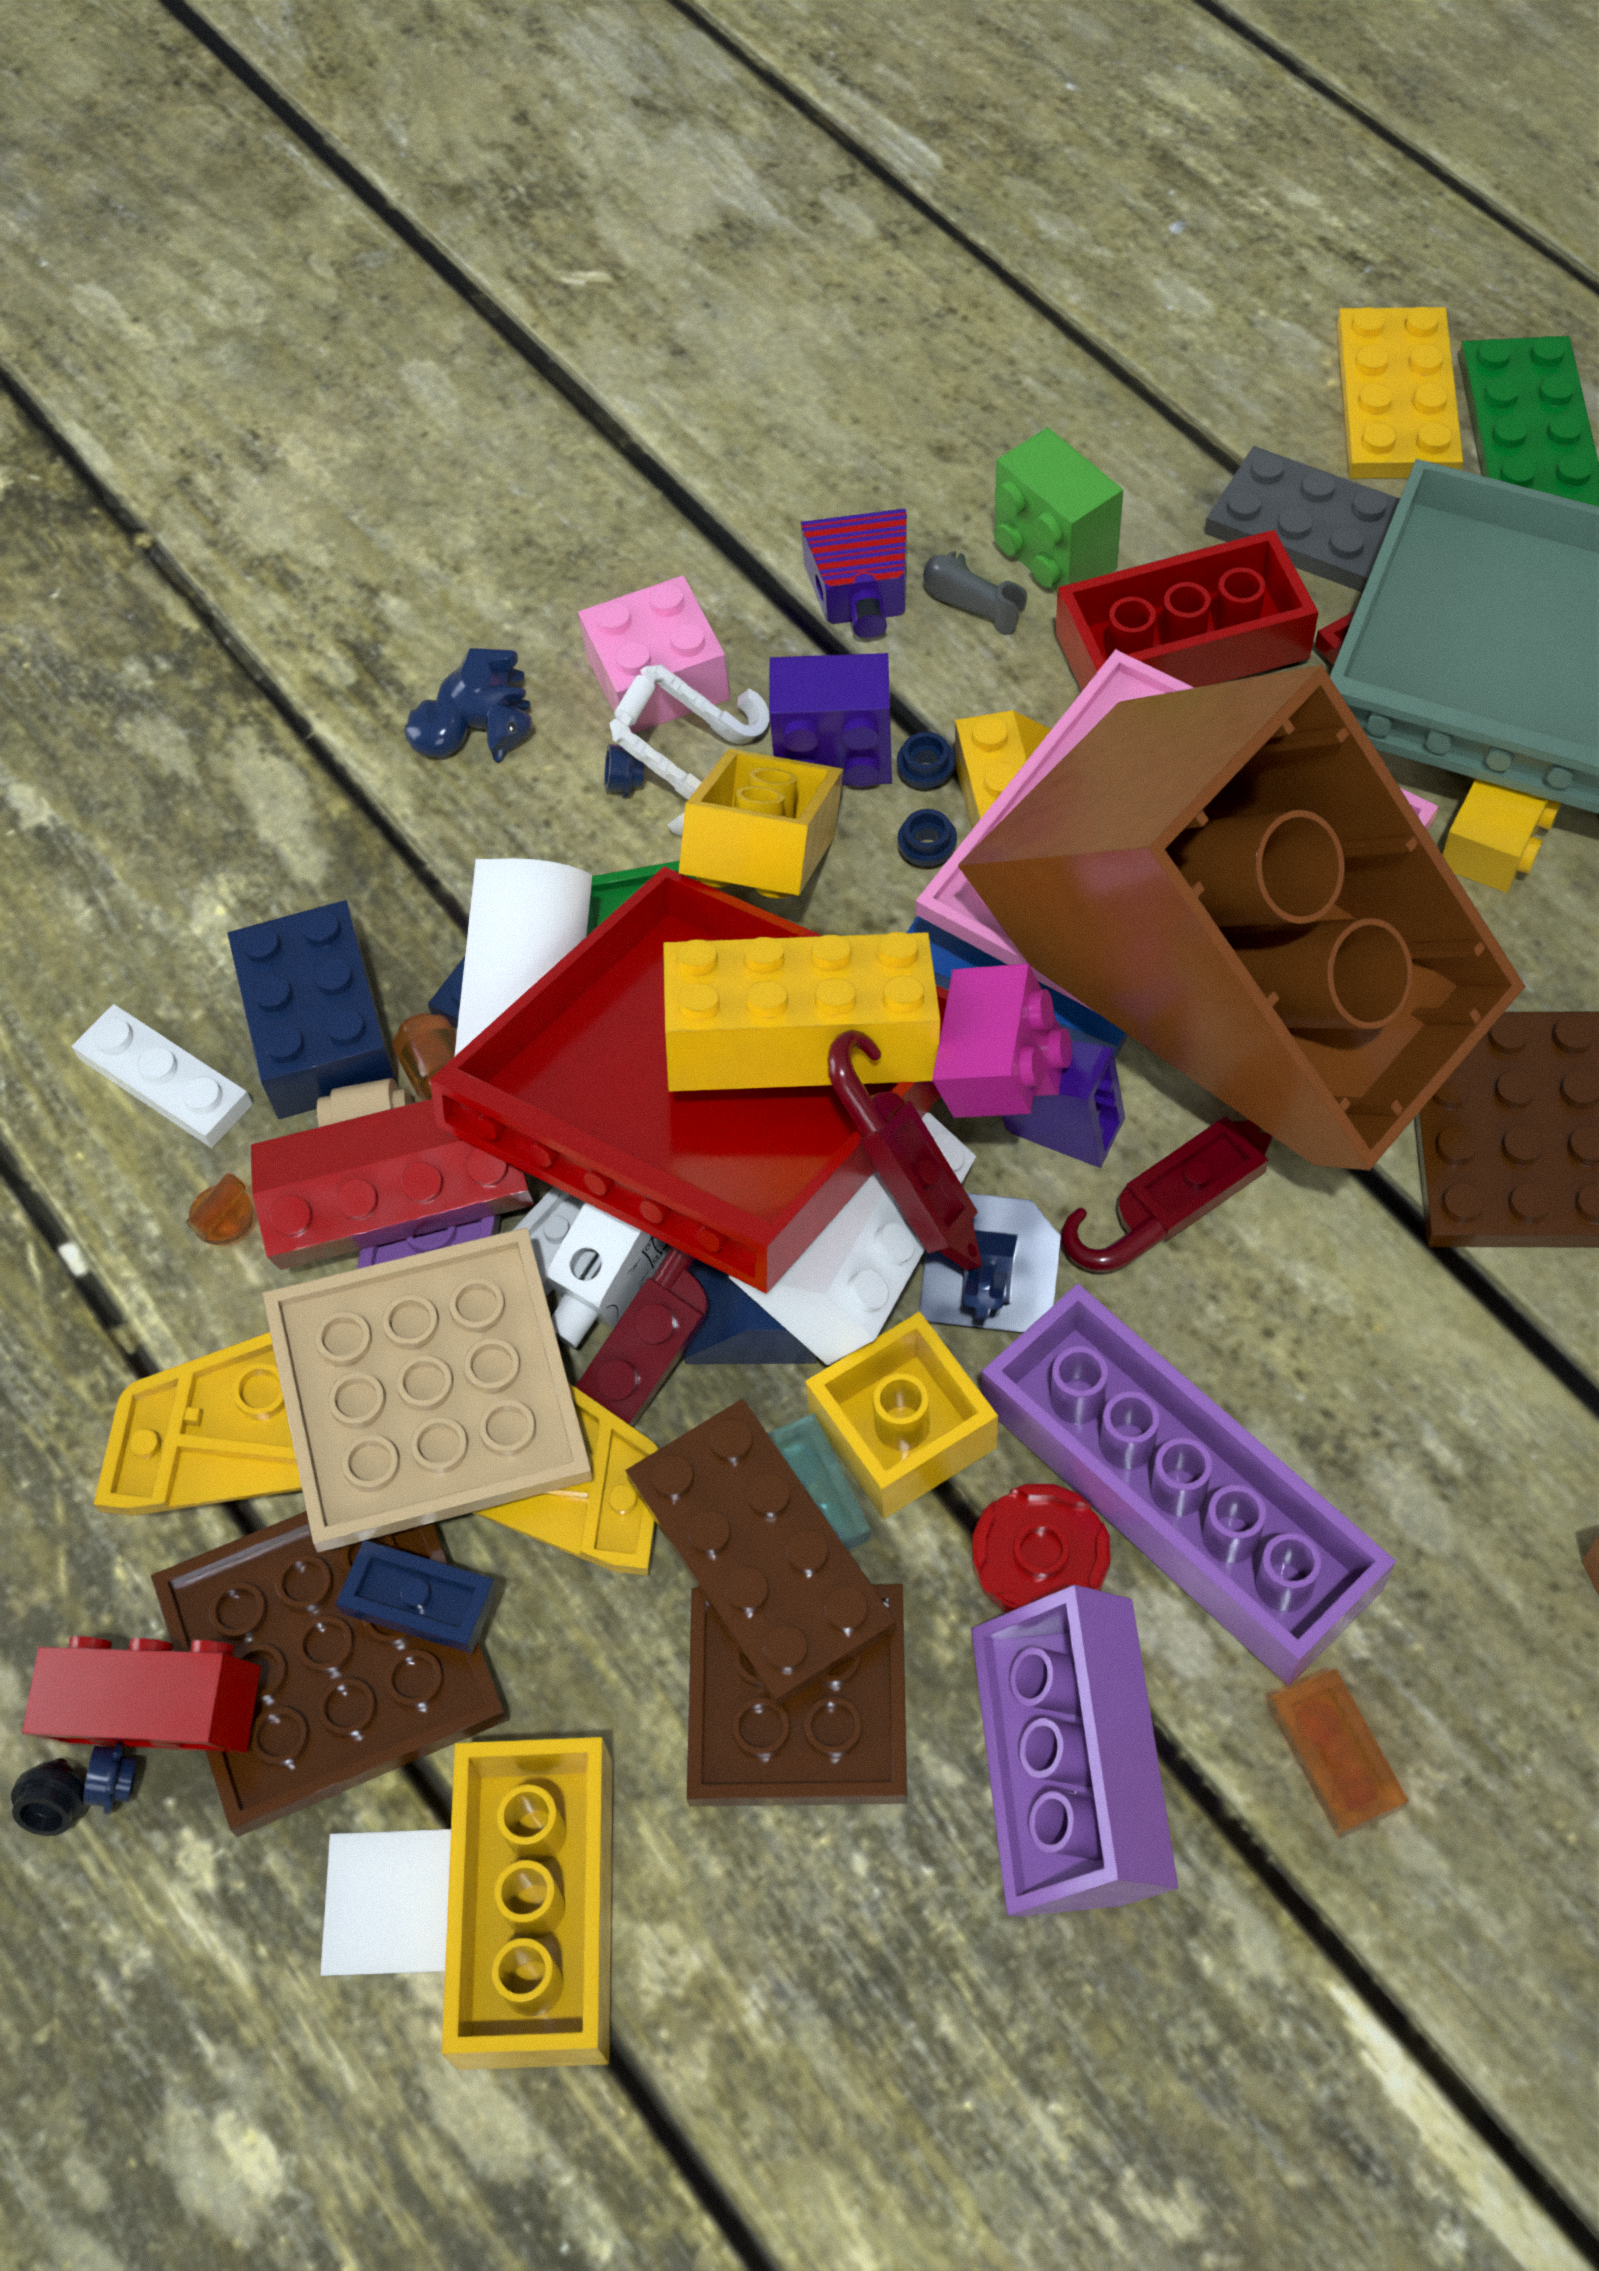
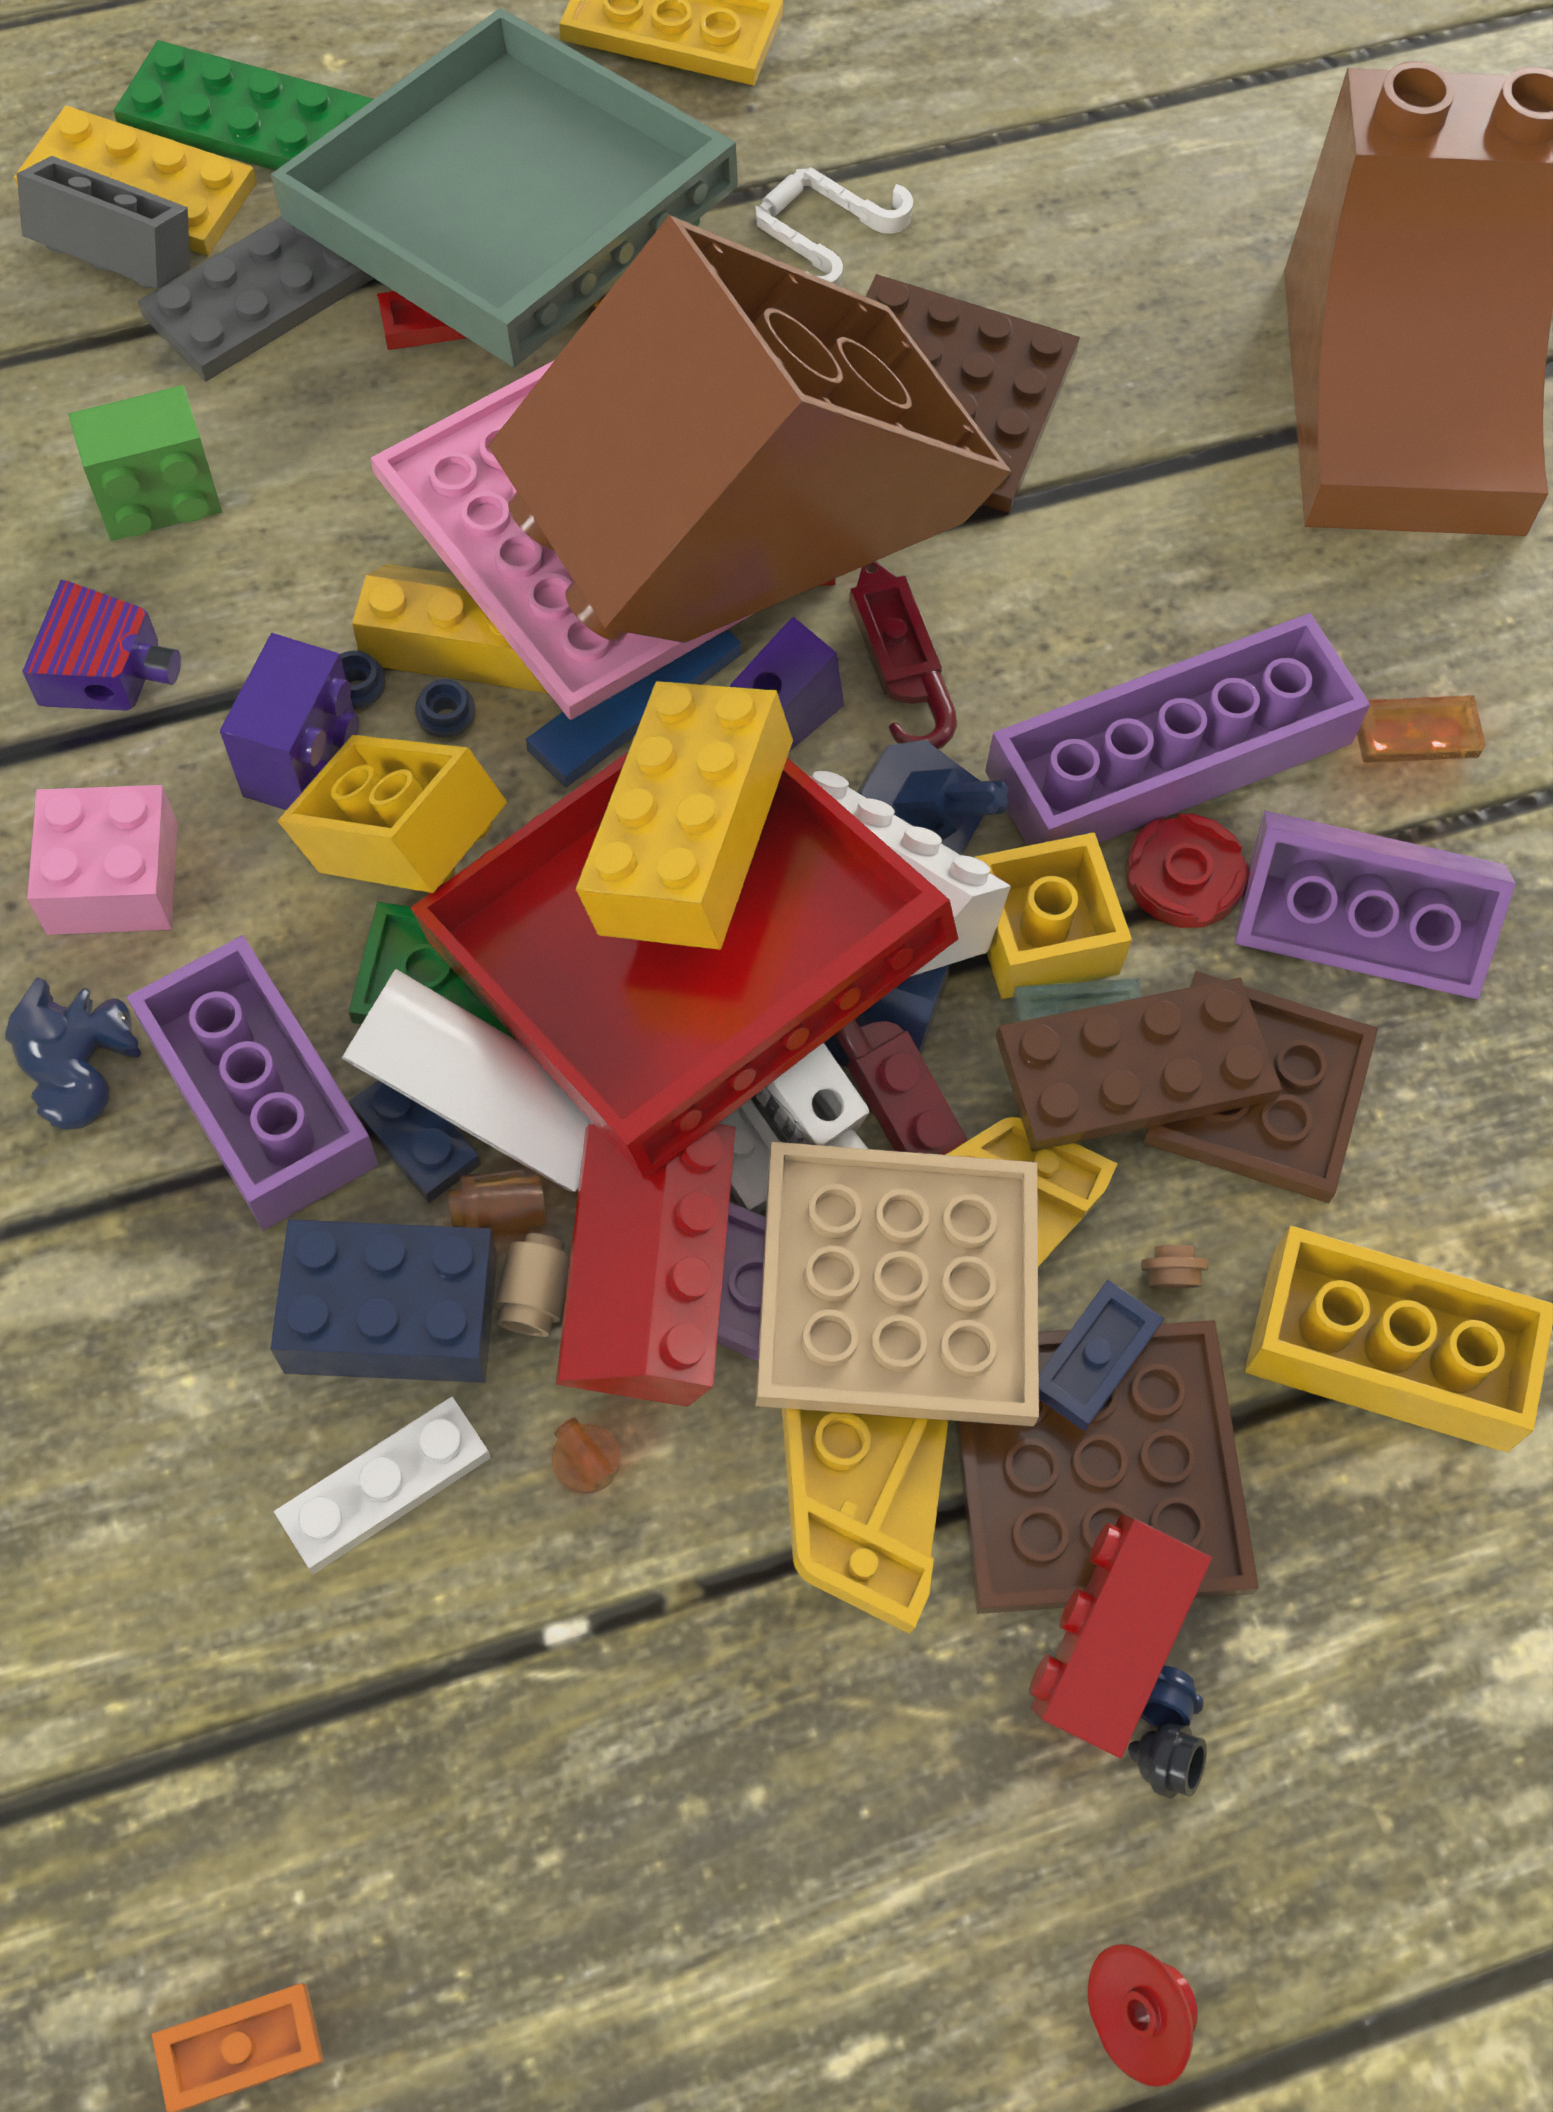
camera: 80 degrees left, 5 degrees up
white sticker [320,1829,451,1976] -> none
dark blue plate [604,744,644,798] -> none
white piece [609,664,769,836] -> none
dark red plate [827,1030,982,1271] -> none
dark grey piece [923,551,1028,635] -> none
dark pink brick [932,963,1072,1118] -> none
red brick [1055,529,1319,691] -> none
none -> dark grey brick [17,156,190,289]
none -> medium lavender brick [126,935,379,1231]
none -> medium nougat plate [1141,1245,1208,1288]

